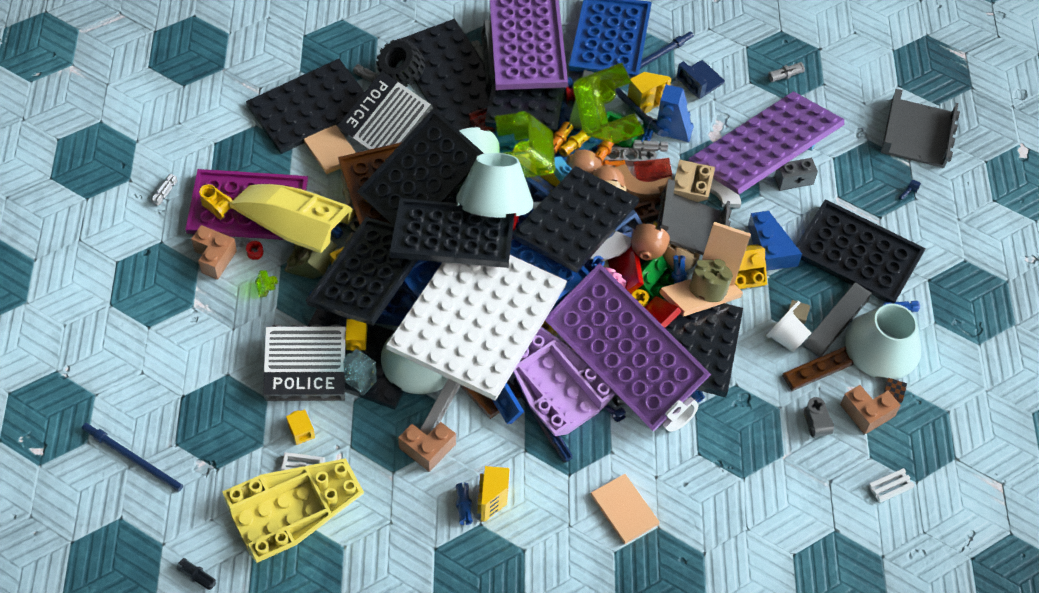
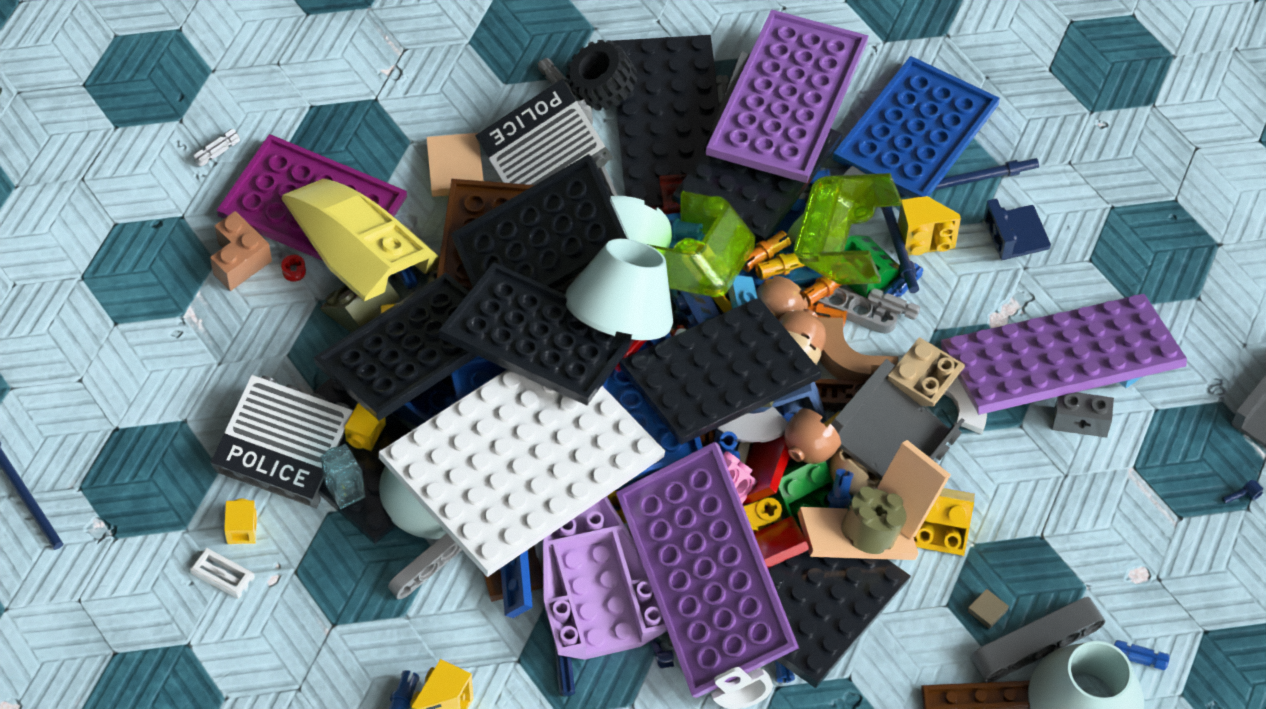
camera: 25 degrees right, 0 degrees up
black axle [177,558,216,590] -> none
yellow piece [199,184,233,219] -> none
light yellow wedge [222,458,364,563] -> none
black plate [246,58,364,154] -> none
clear neon green tile [255,270,278,297] -> none
nougat brick [398,422,456,472] -> none
clear red plate [633,158,672,182] -> none
blue wedge [655,84,694,142] -> none
blue wedge [747,211,802,271] -> none
white container [765,301,811,352] -> none
light grey pin [768,62,805,82] -> none
black plate [796,199,926,304] -> none

